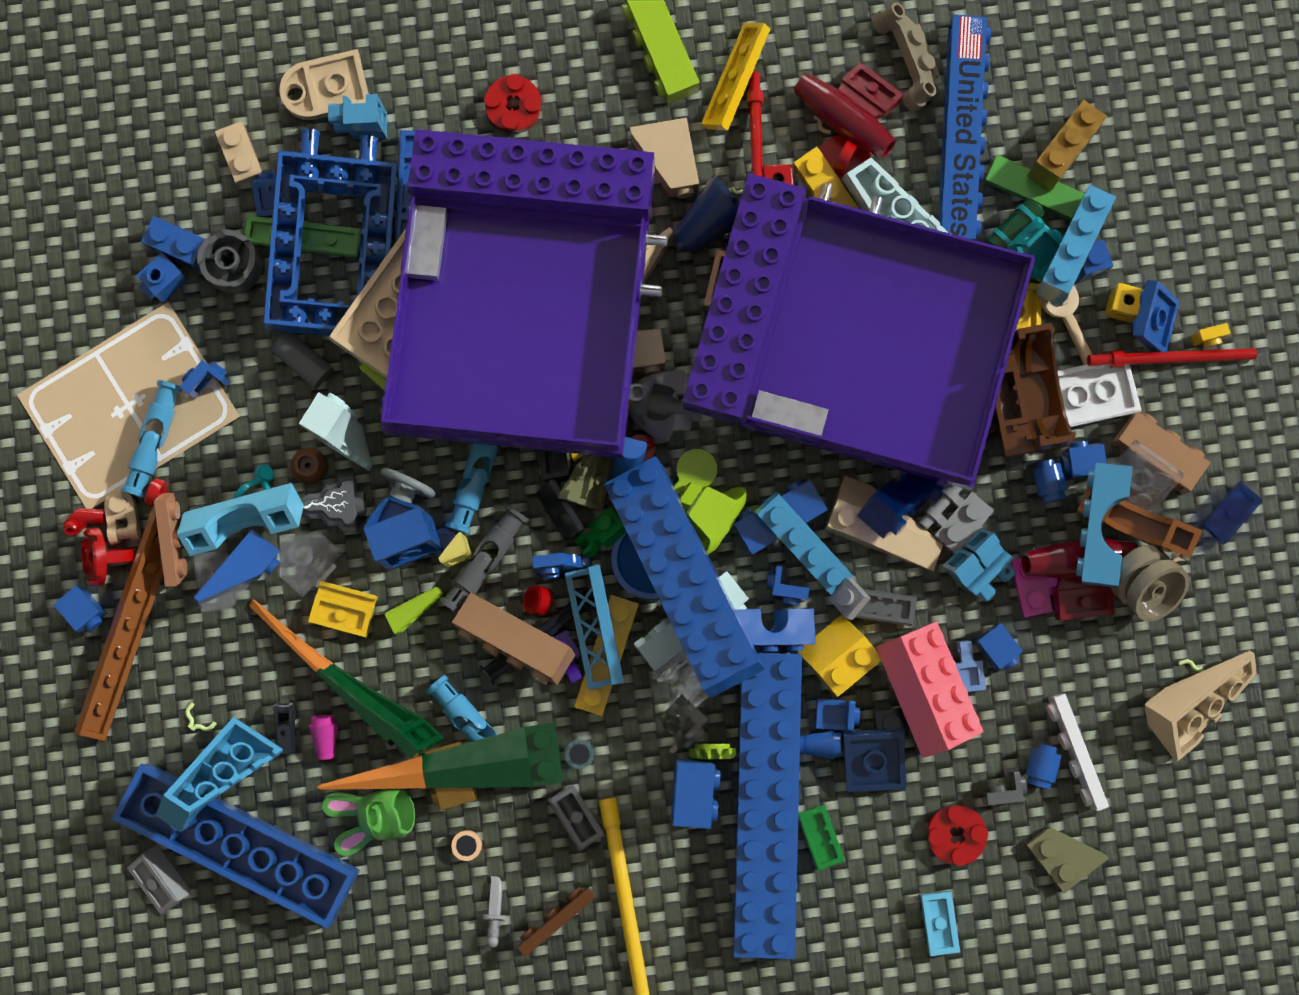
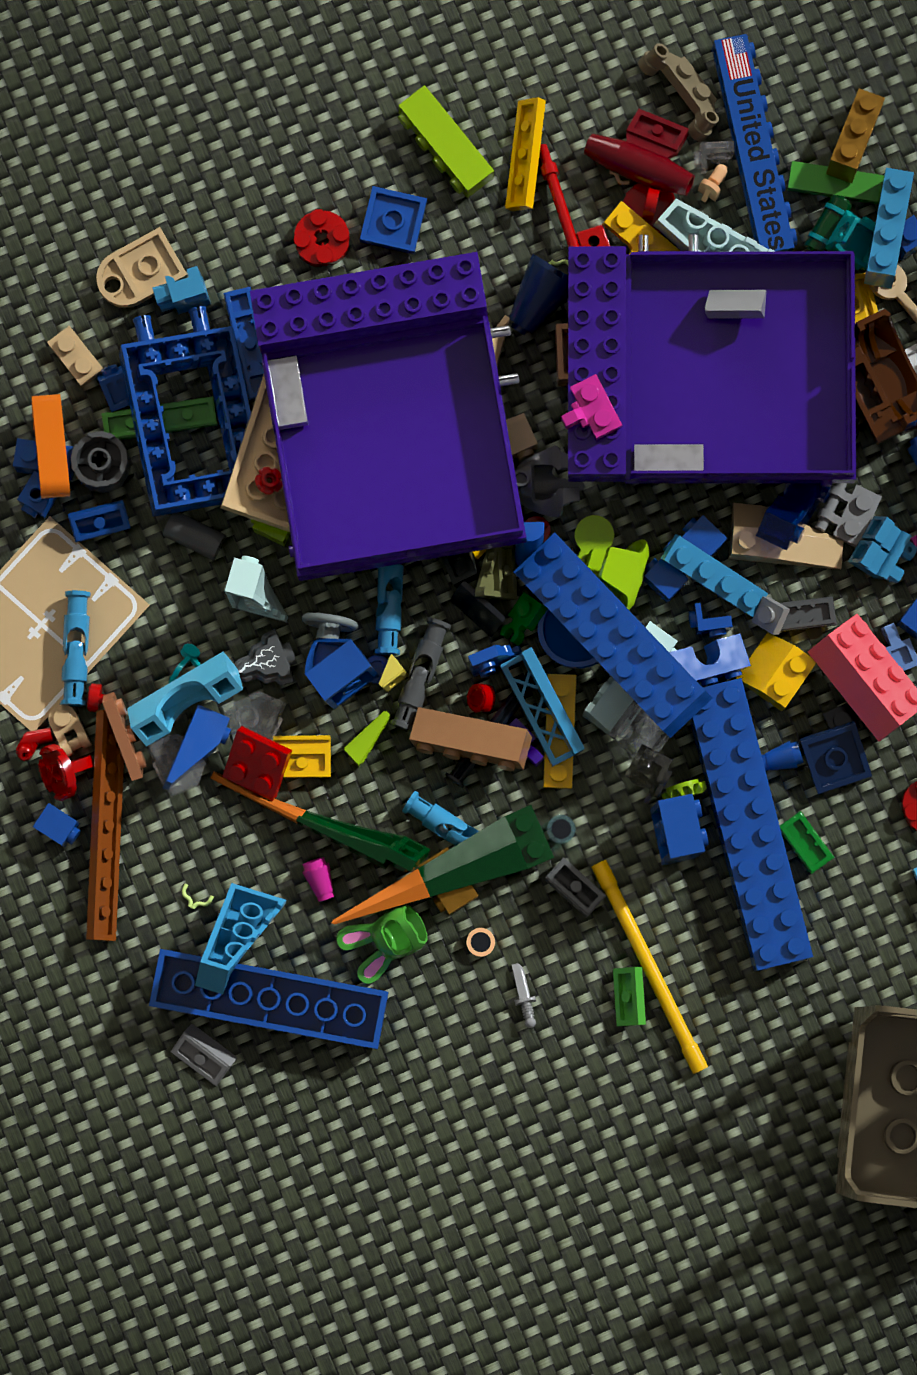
camera: 15 degrees left, 0 degrees up
blue bracket [180,360,230,399] -> none
black bar [273,700,296,754] -> none
reddish brown plate [290,448,327,484] -> none
reddish brown plate [518,886,596,957] -> none
tan slope [630,118,699,198] -> none
blue bracket [815,699,860,731] -> none
none -> orange beam [31,394,70,499]
none -> blue brick [68,500,131,542]
none -> red plate [222,726,292,801]
none -> red plate [255,467,283,495]
none -> blue plate [360,186,427,254]
none -> dark pink hinge [561,374,622,440]
none -> bright green plate [613,967,646,1026]
none -> clear bracket [694,141,734,176]
none -> light nougat piece [698,164,728,203]
none -> light grey slope [705,290,767,318]

